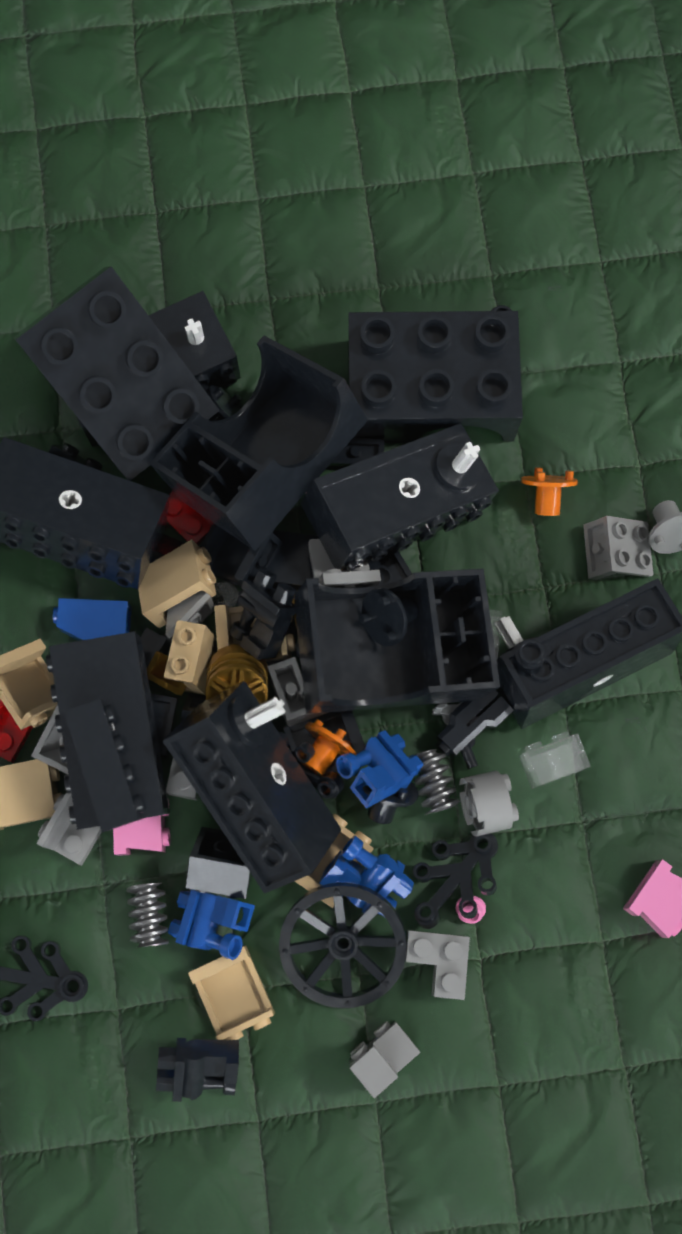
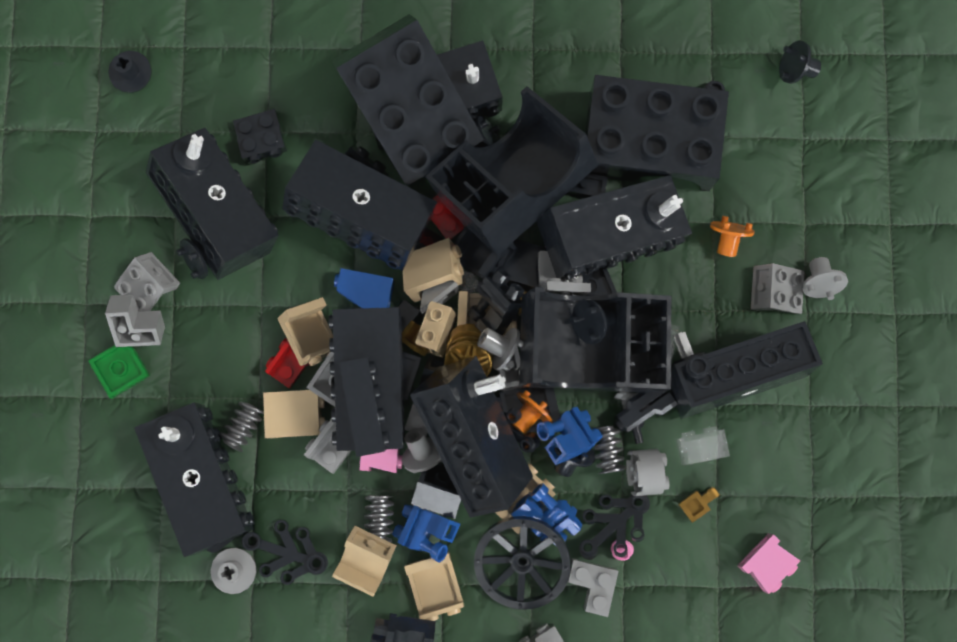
camera: 10 degrees right, 5 degrees up
none -> tan panel [332,526,396,596]
none -> light grey piece [402,428,442,473]
none -> light grey piece [477,328,524,370]
none -> pearl gold plate [678,487,720,523]
none -> black piece [779,40,821,84]

